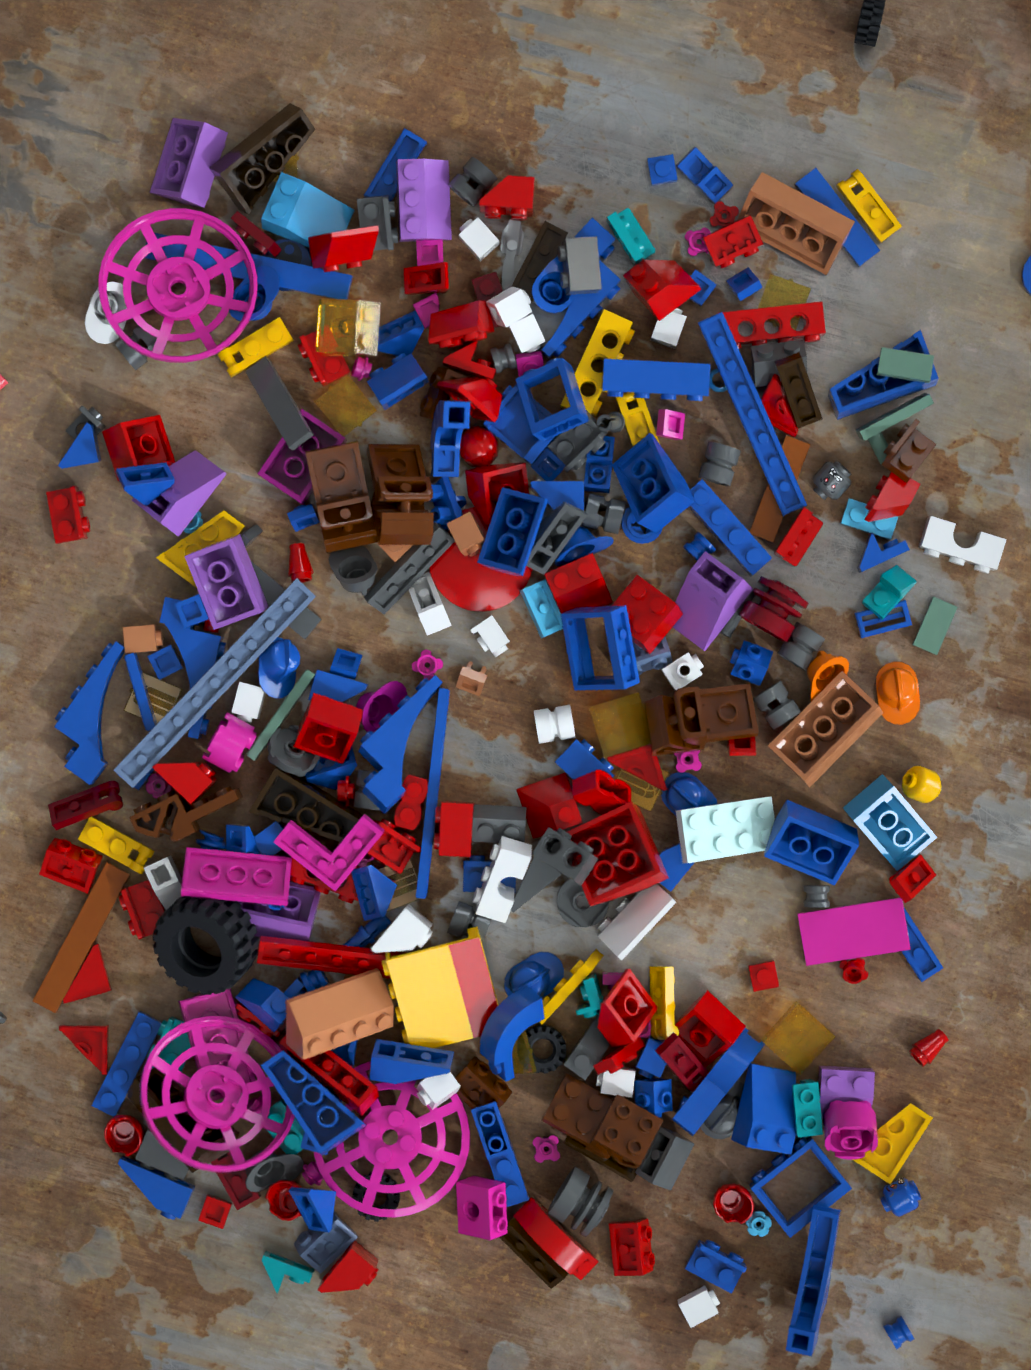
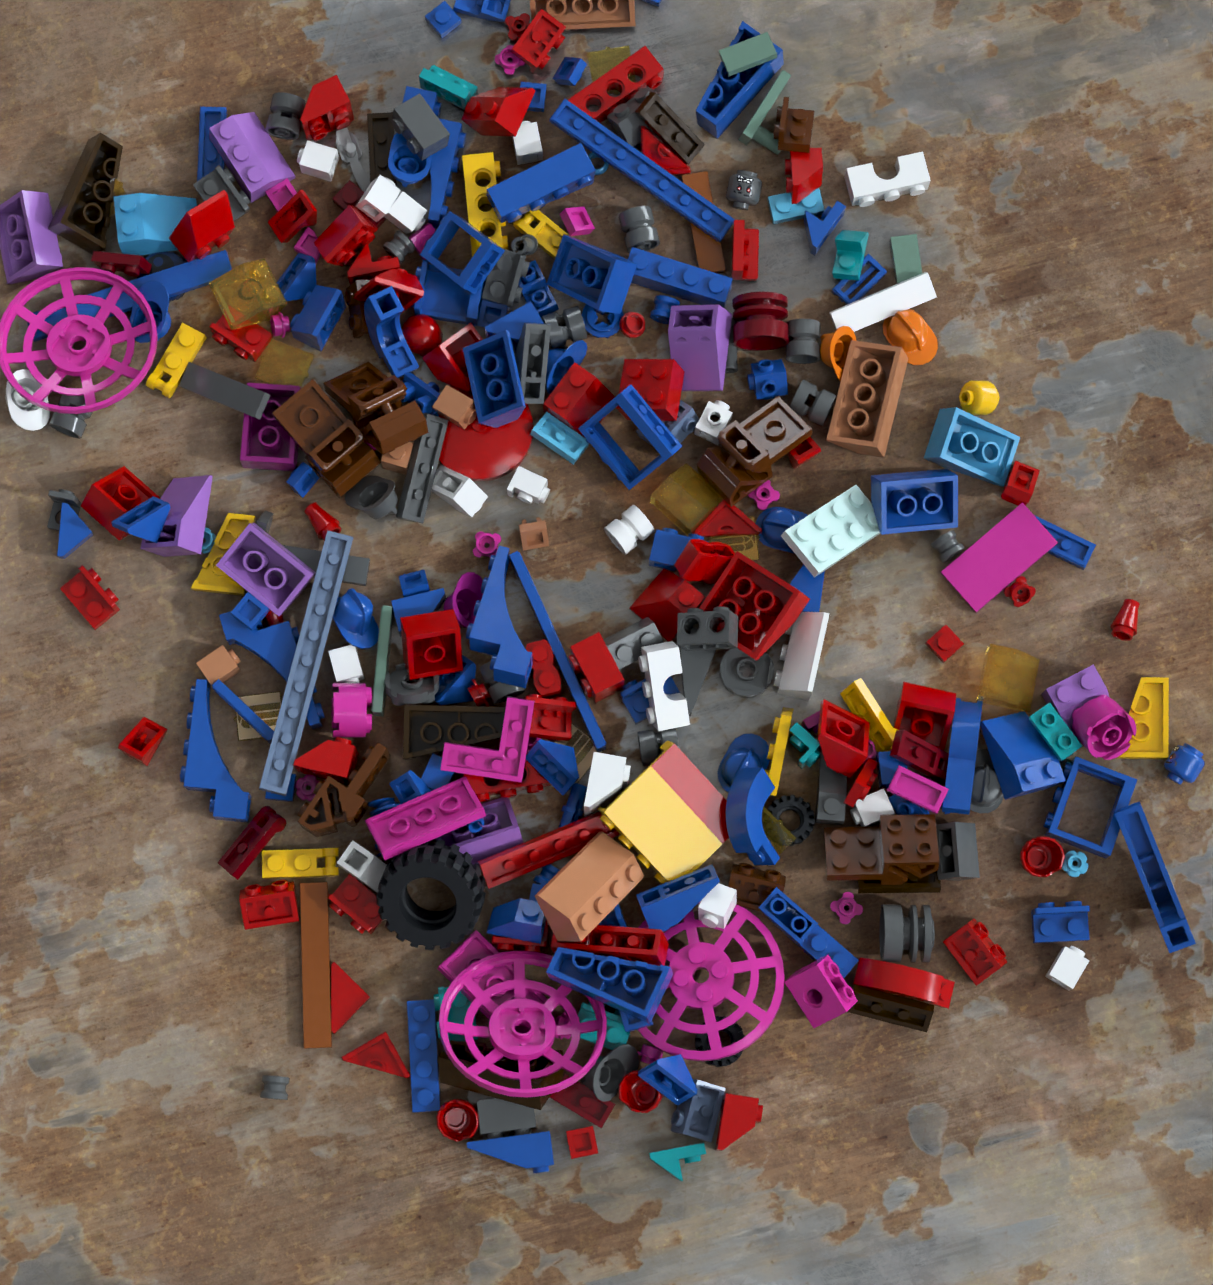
camera: 30 degrees left, 10 degrees down
blue plate [147,645,183,680] -> none
none -> red slope [118,717,168,766]
none -> red plate [620,312,645,338]
none -> white tile [829,272,937,332]
none -> dark pink tile [887,765,949,815]

